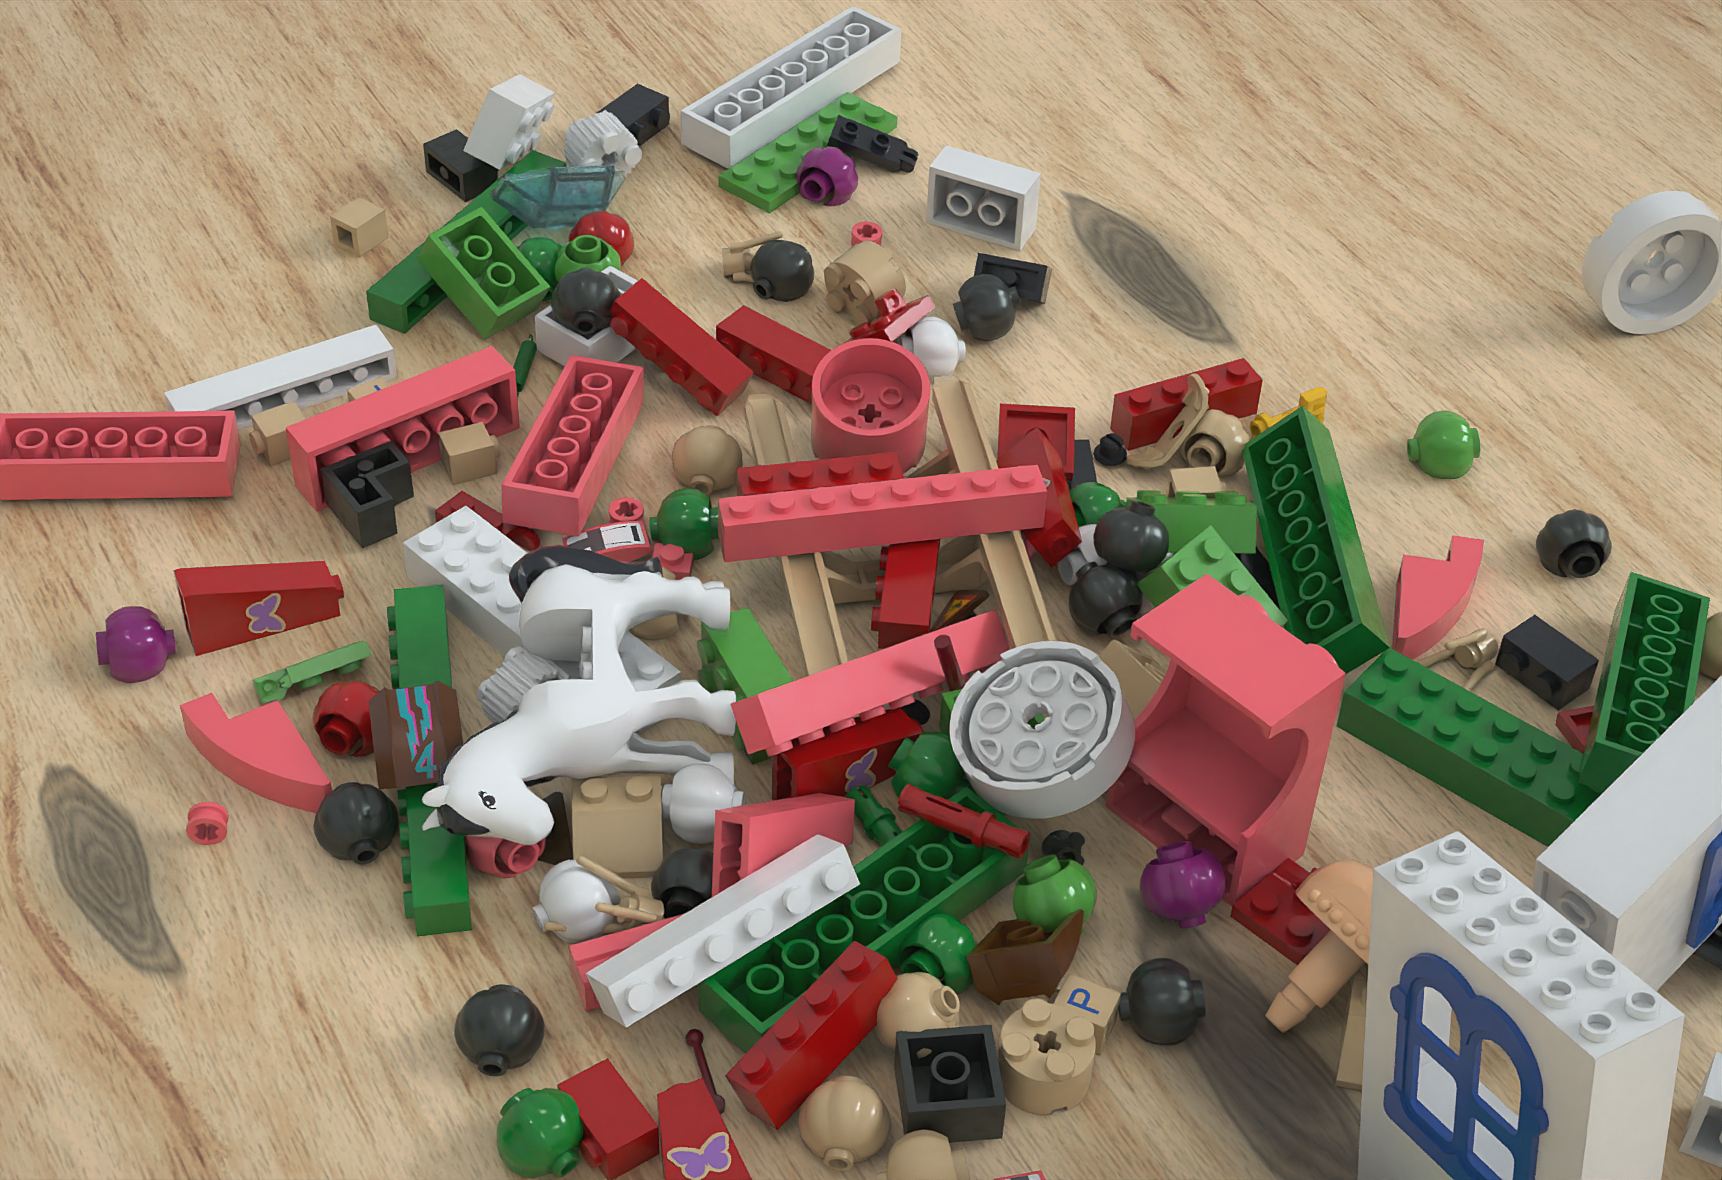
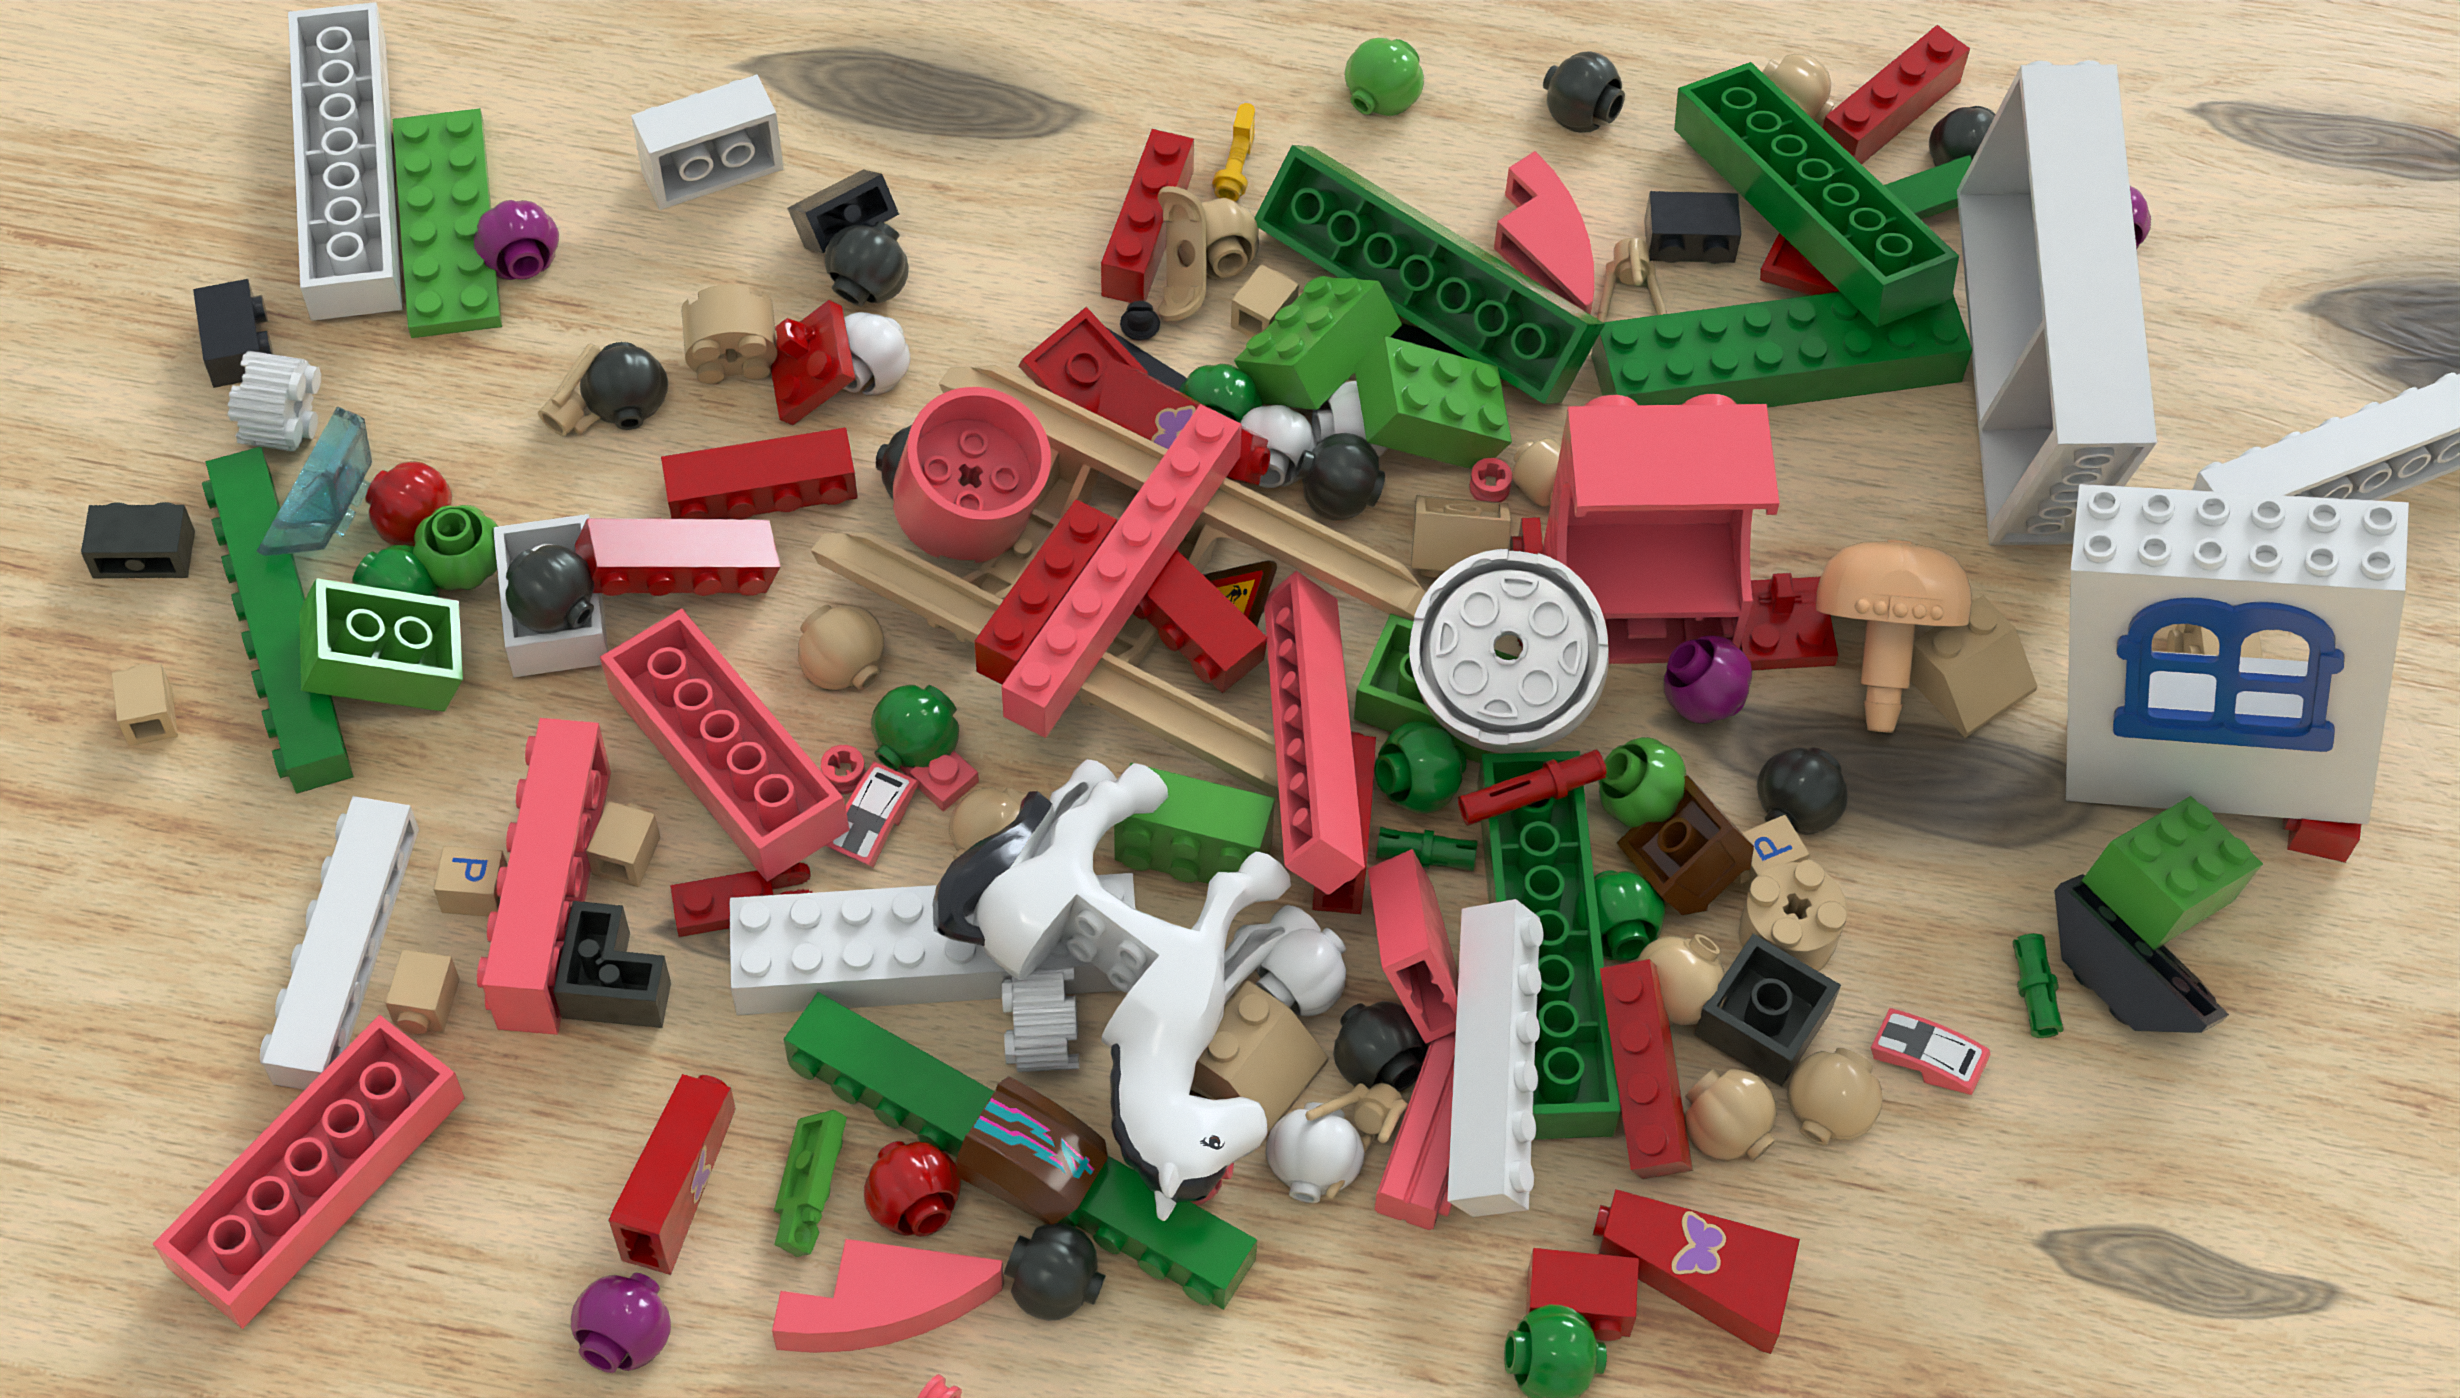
camera: 50 degrees left, 15 degrees up
pearl dark grey plant [454,984,545,1076] -> none
white brick [463,74,555,170] -> none
green piece [513,334,537,398] -> none
dark red hinge [685,1029,725,1115] -> none
black hinge [827,115,919,172] -> none
coral bush [851,221,883,246] -> none
dark red bar [934,635,965,692] -> none
pearl dark grey plate [1042,830,1085,866] -> none
pearl dark grey plant [1093,500,1169,575] -> none

